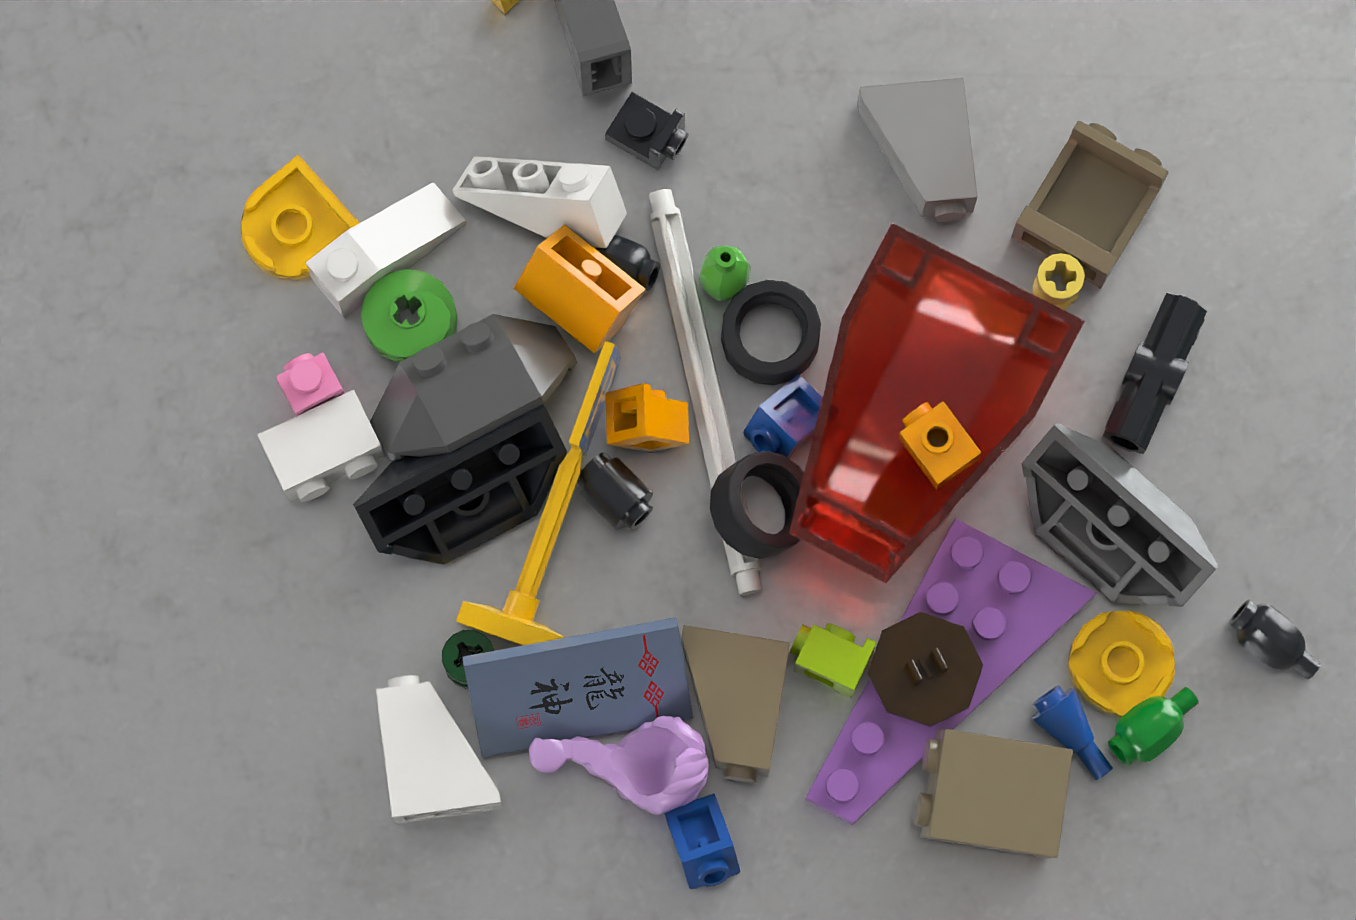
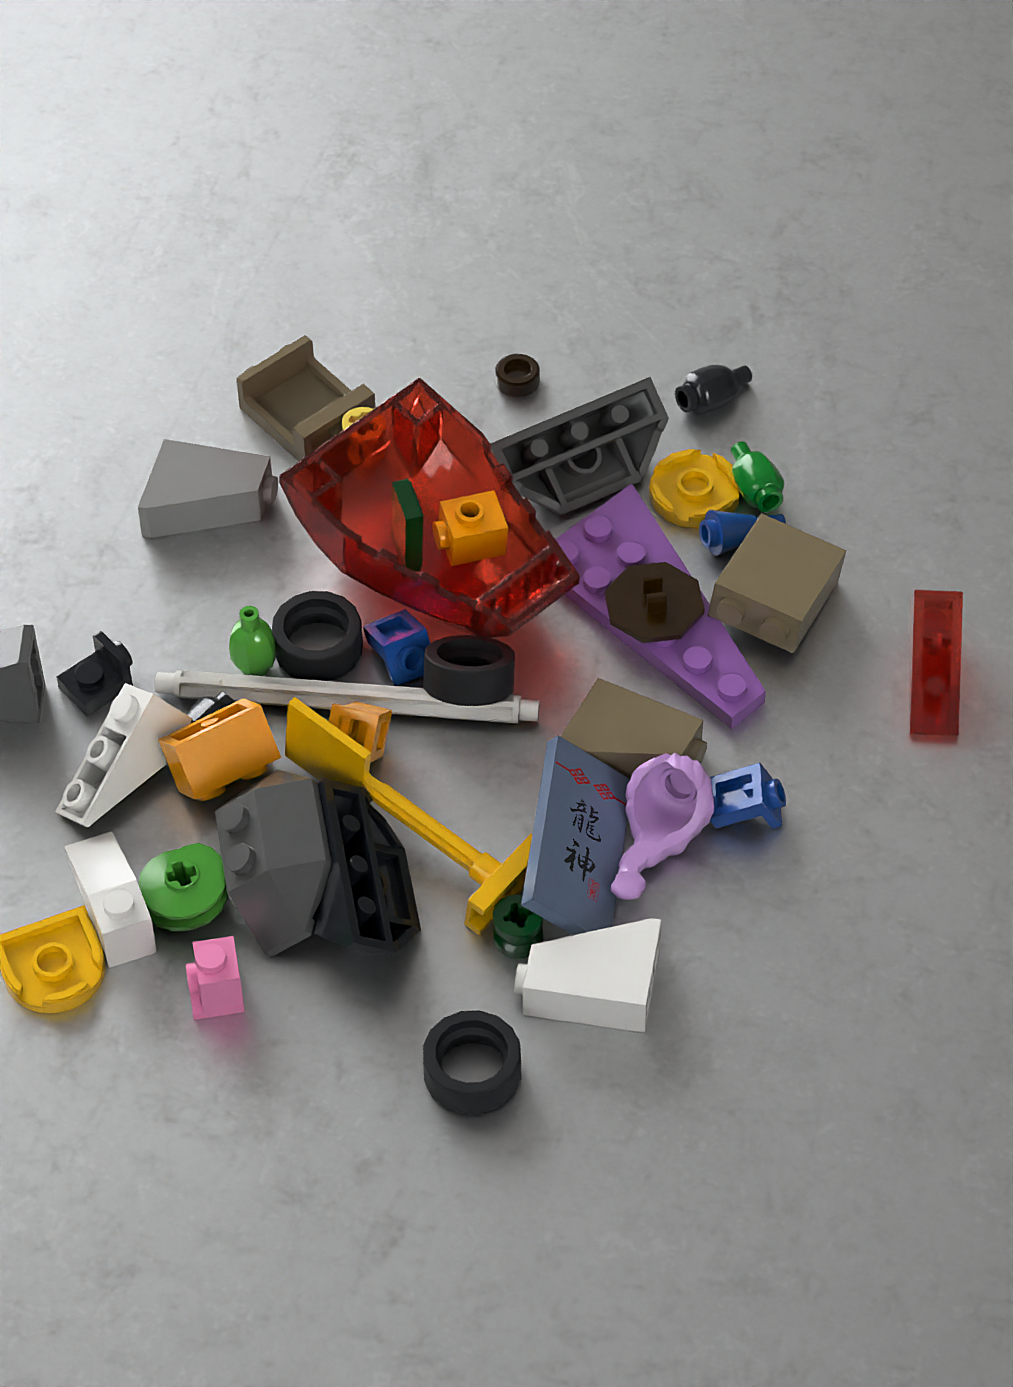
camera: 70 degrees left, 25 degrees down
white brick [257,390,385,502] -> none
black brick [577,452,653,530] -> none
lime brick [789,623,877,698] -> none
black piece [1103,293,1207,454] -> none
none -> dark green tile [391,478,424,574]
none -> black tyre [423,1010,521,1114]
none -> dark brown tile [495,354,540,397]

